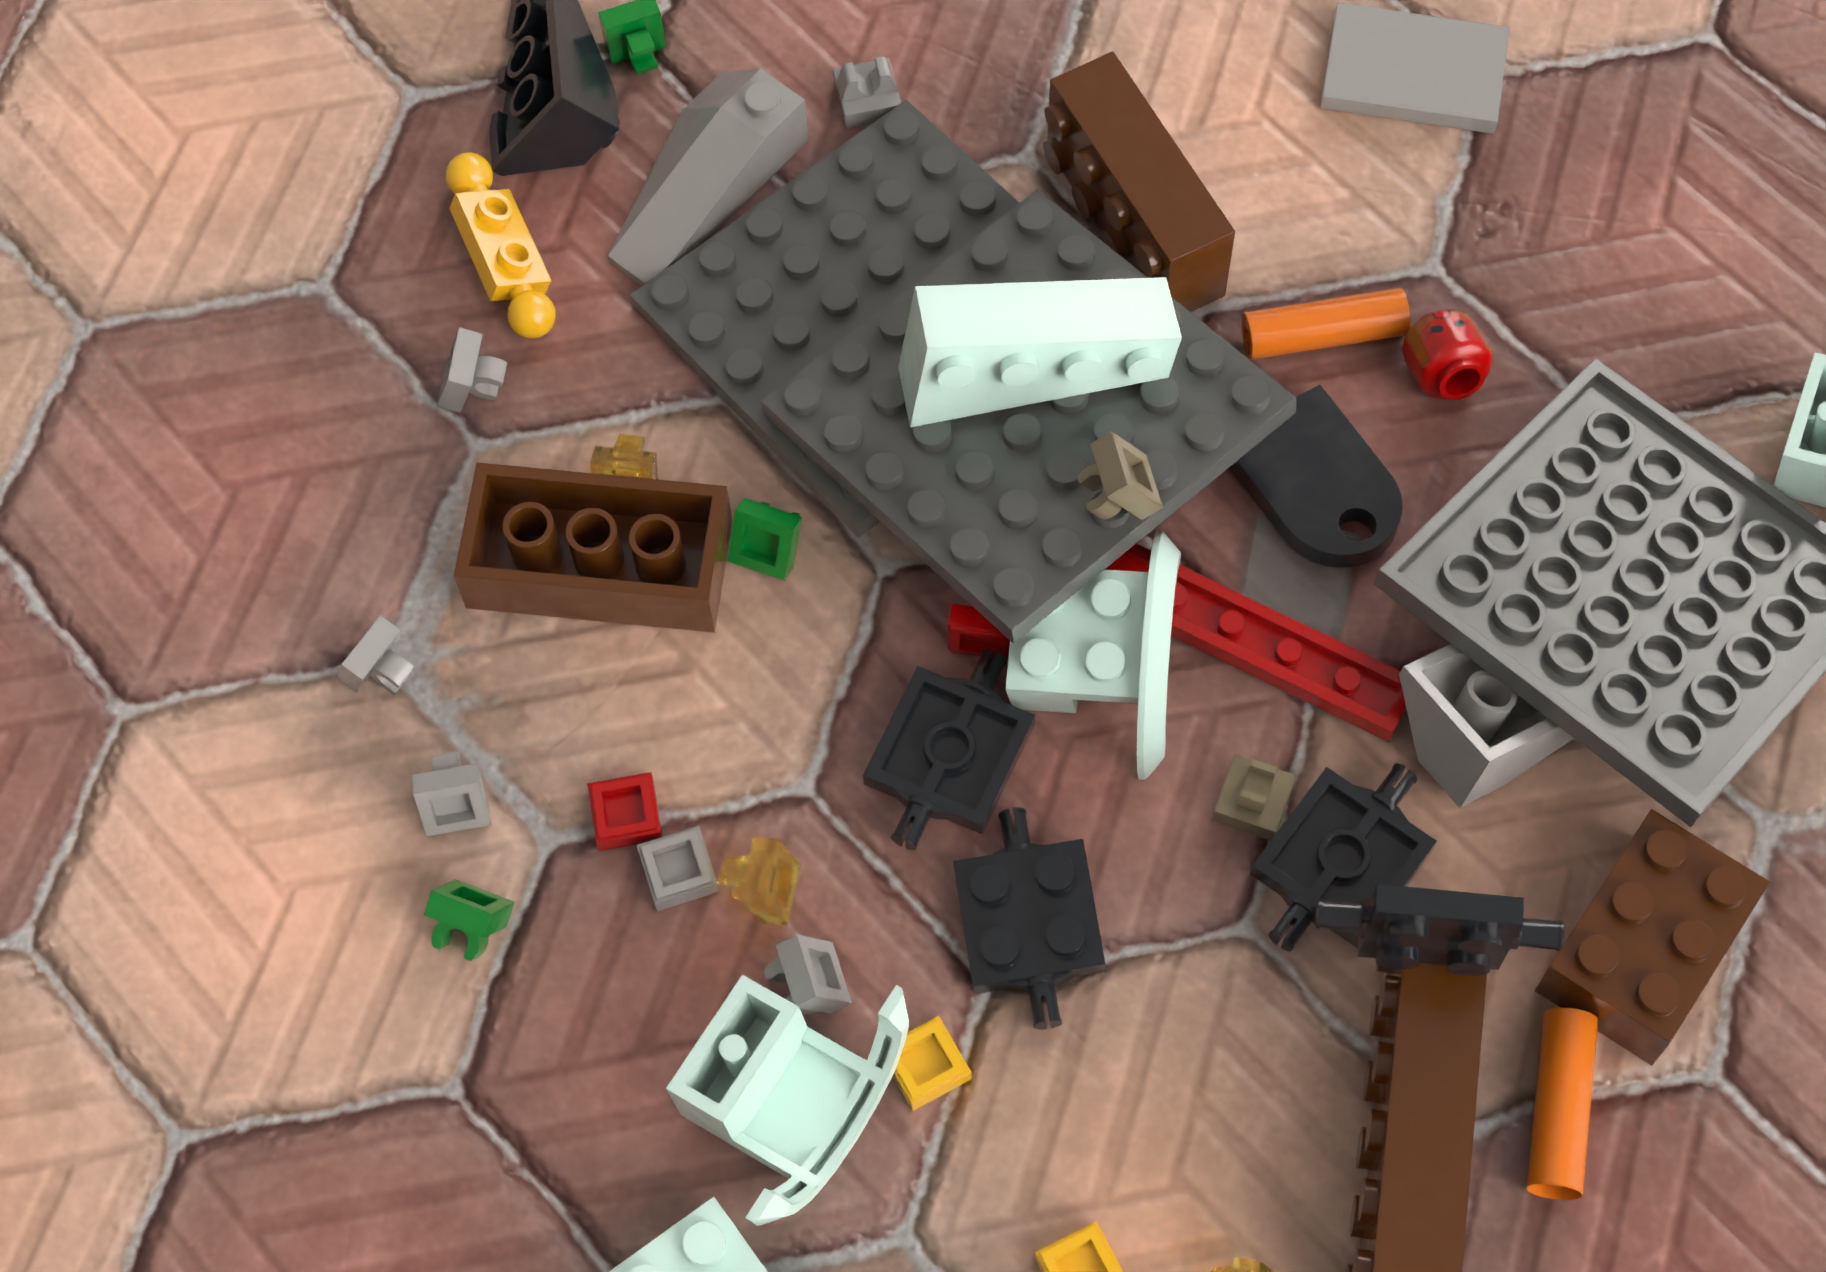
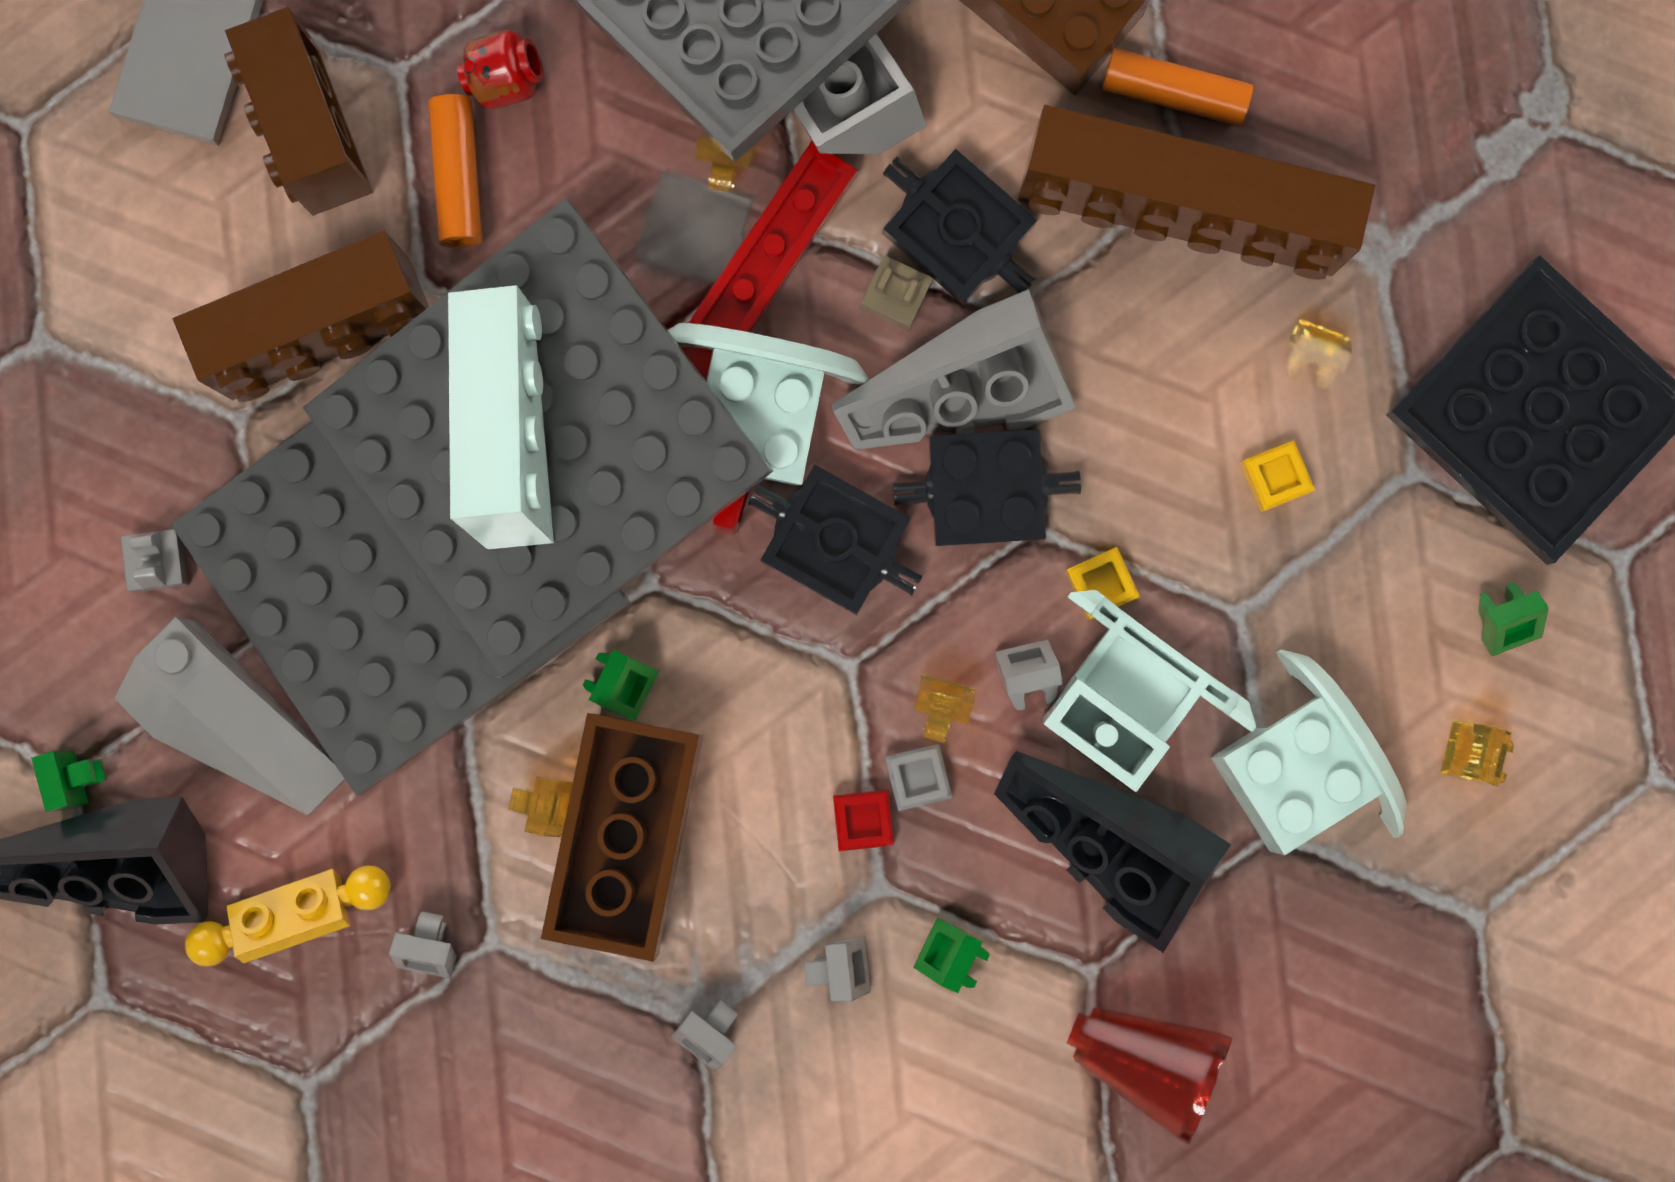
camera: 90 degrees left, 20 degrees up
dark tan tile [1077,431,1163,520] -> none
black tile [1229,385,1403,568] -> none
black plate [1315,884,1564,976] -> none
none -> reddish brown brick [224,6,373,216]
none -> clear yellow tile [695,134,757,192]
none -> light grey wedge [832,289,1076,450]
none -> black wedge [994,751,1231,953]
none -> clear red cone [1066,1007,1233,1145]

